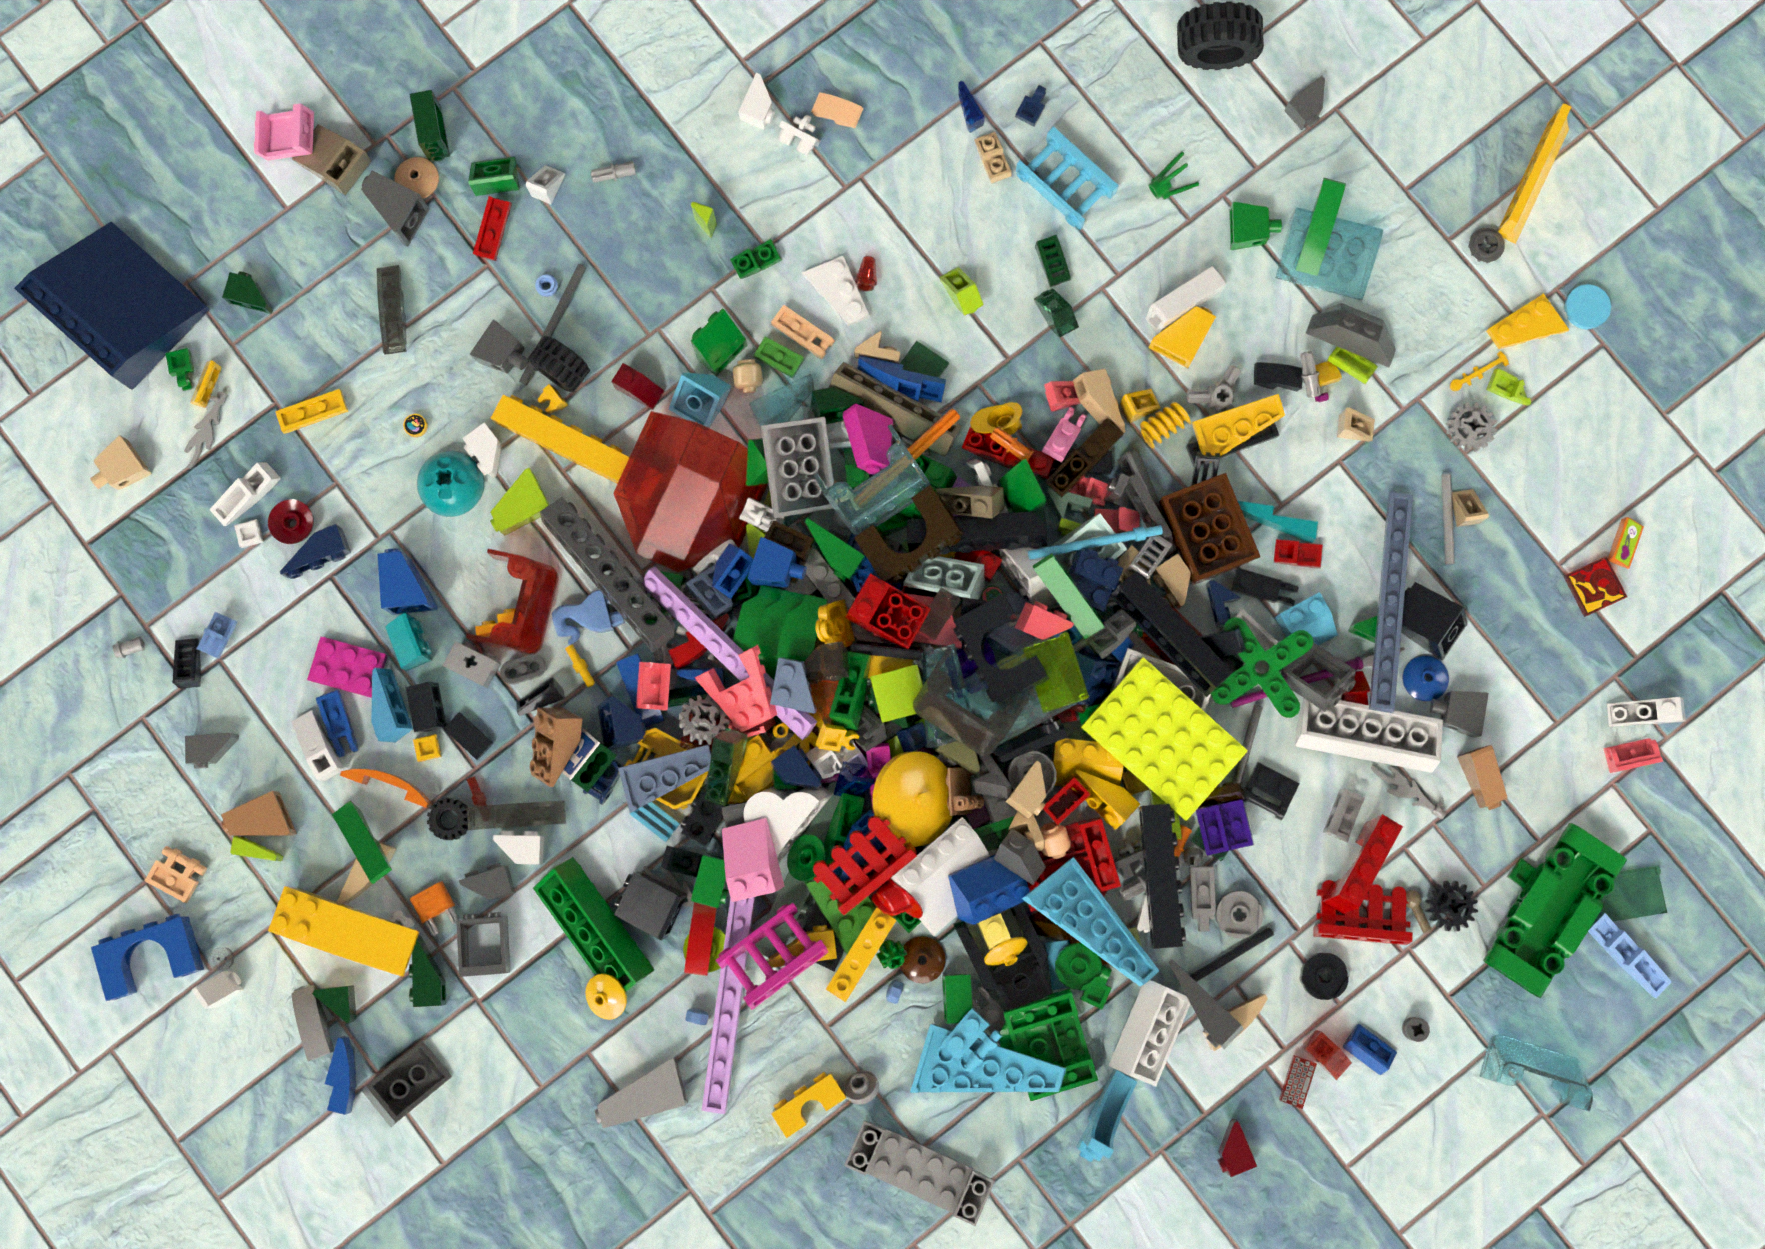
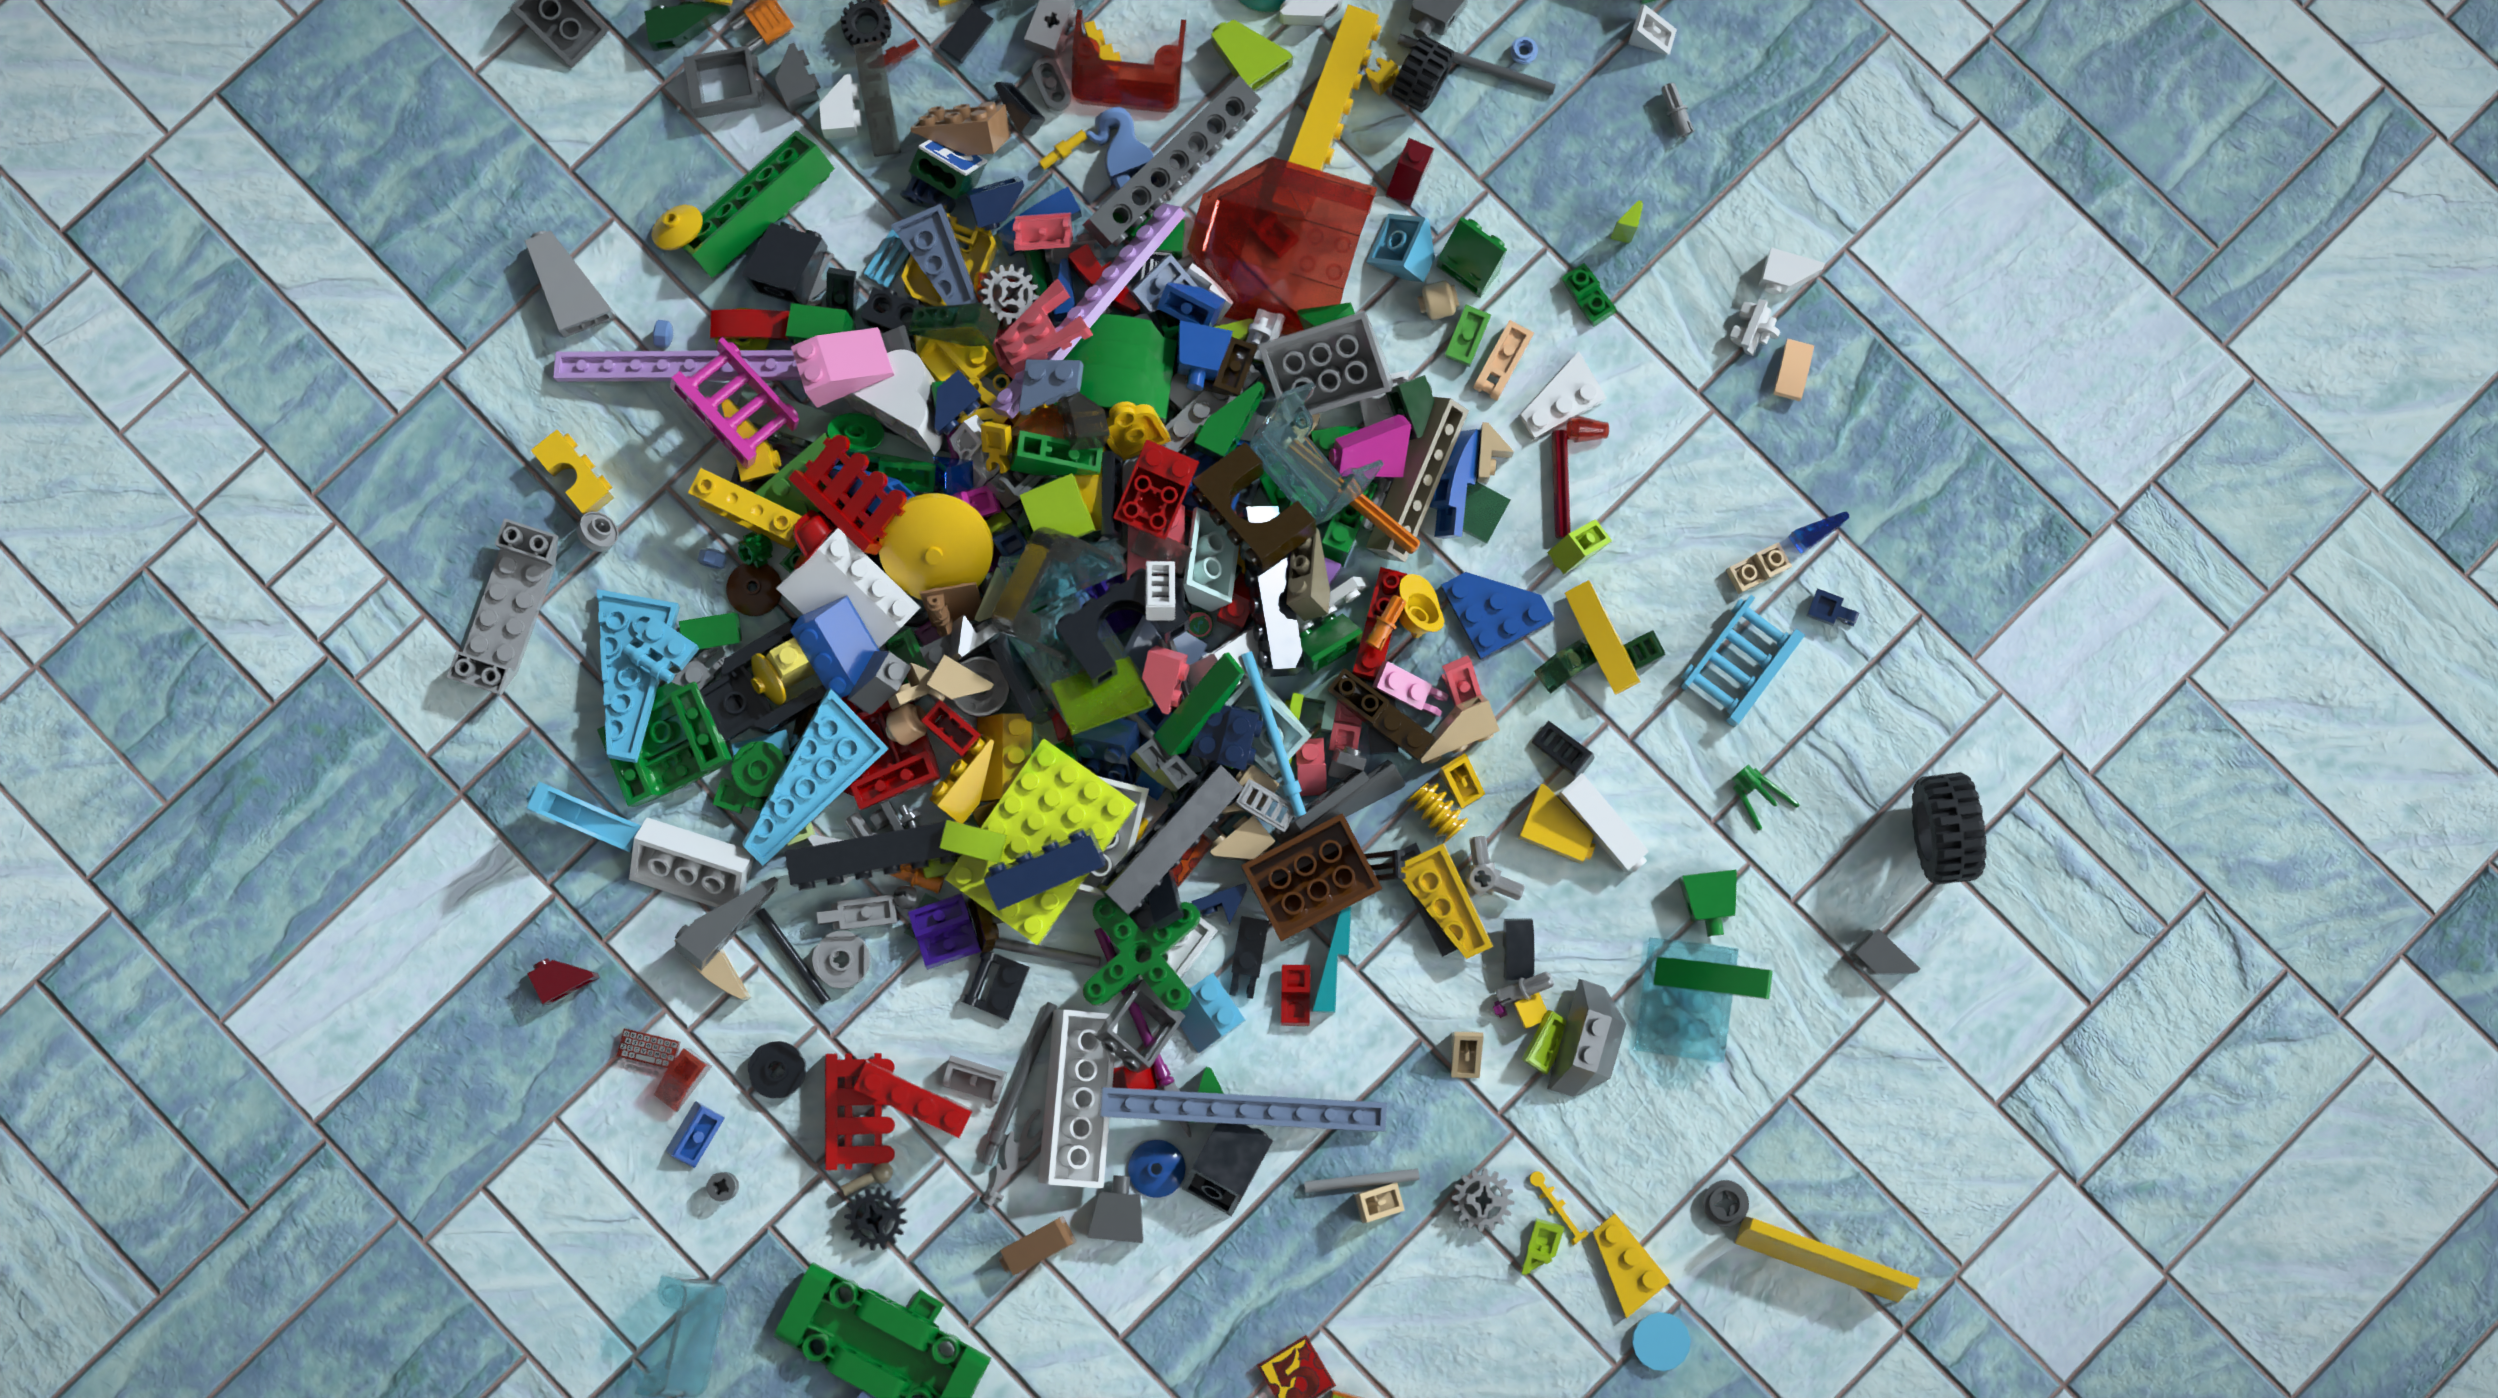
camera: 80 degrees right, 0 degrees up
clear light blue slope [749,374,814,434] -> none
none -> lime slope [940,820,1007,863]
none -> dark grey bar [981,1002,1058,1166]
none -> dark blue brick [984,828,1106,911]
none -> white slope [1146,561,1175,621]
none -> blue plate [1440,572,1555,660]
none -> black slope [1531,721,1595,778]
none -> dark red axle [1552,430,1571,539]
none -> yellow slope [1564,580,1641,695]

